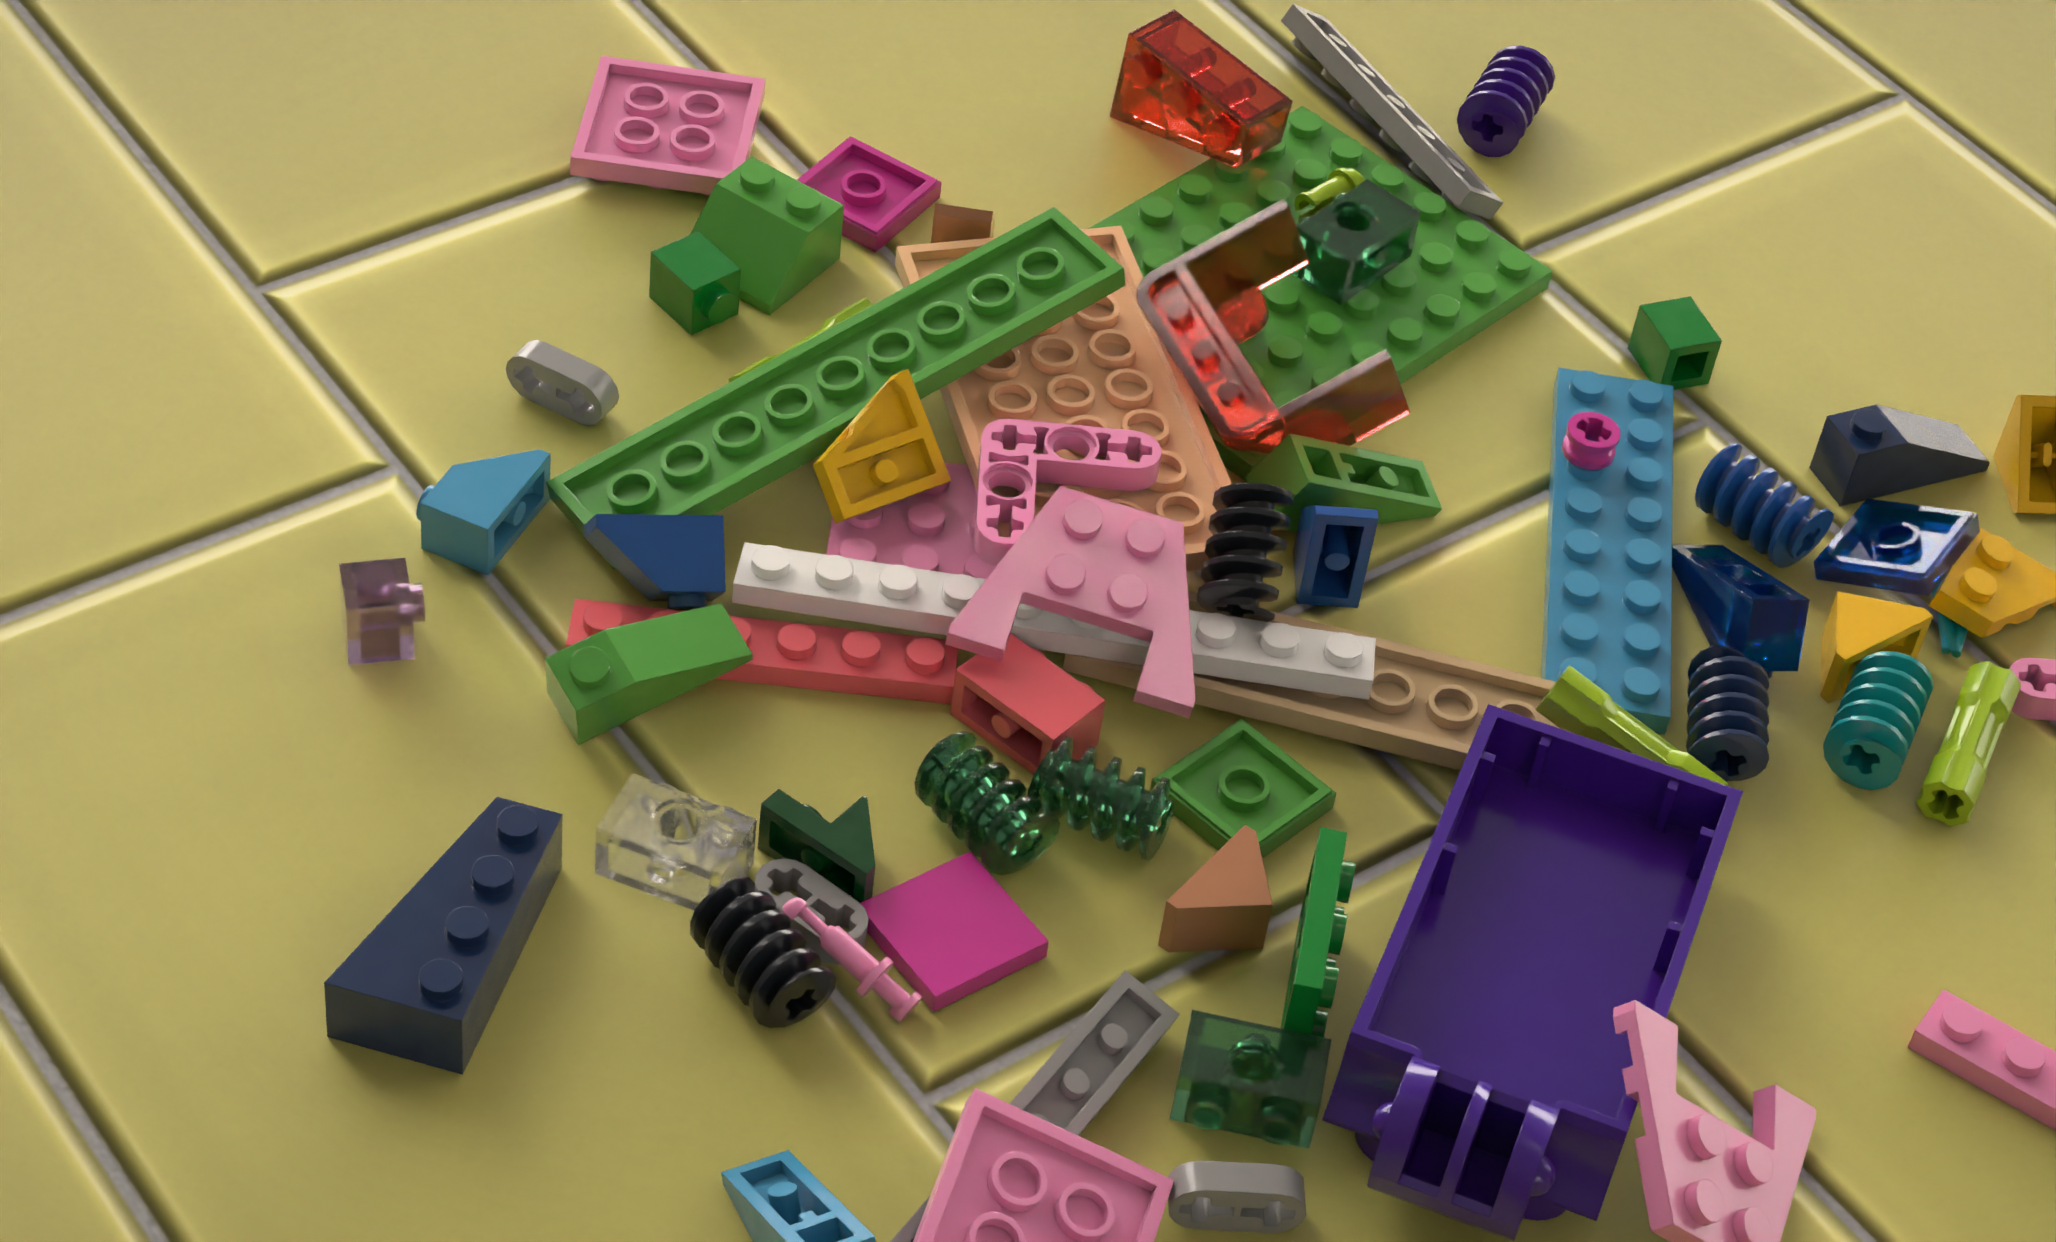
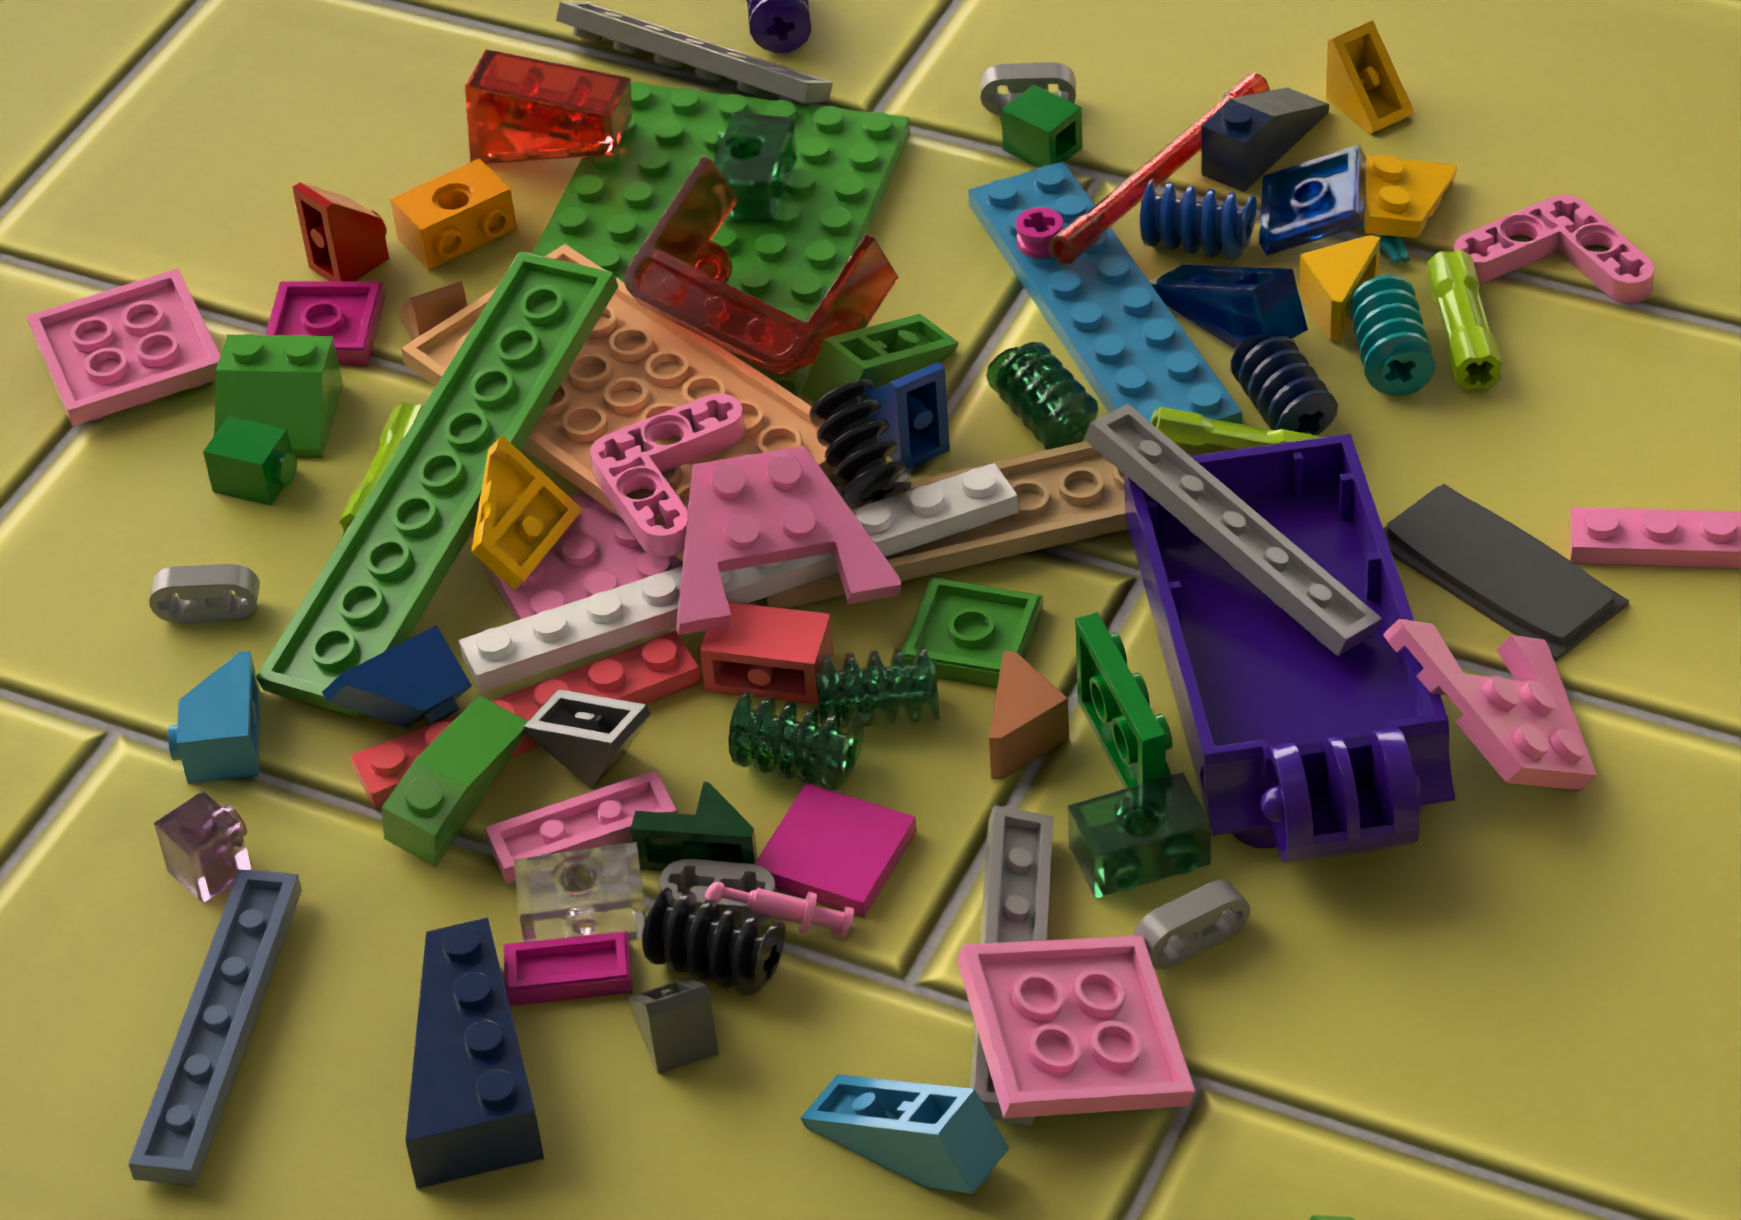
camera: 20 degrees left, 0 degrees up
lime pin [1294,168,1367,228] -> none
none -> sand blue plate [128,869,302,1186]
none -> red slope [292,182,389,282]
none -> light orange brick [390,158,517,270]
none -> bright pink plate [485,770,677,885]
none -> dark pink tile [503,931,633,1006]
none -> dark grey slope [523,689,651,789]
none -> dark grey slope [627,978,718,1074]
none -> light grey beam [980,62,1076,115]
none -> clear green piece [986,342,1099,450]
none -> clear red piece [1049,73,1270,265]
none -> light grey plate [1084,404,1382,656]
none -> dark grey piece [1383,484,1629,661]

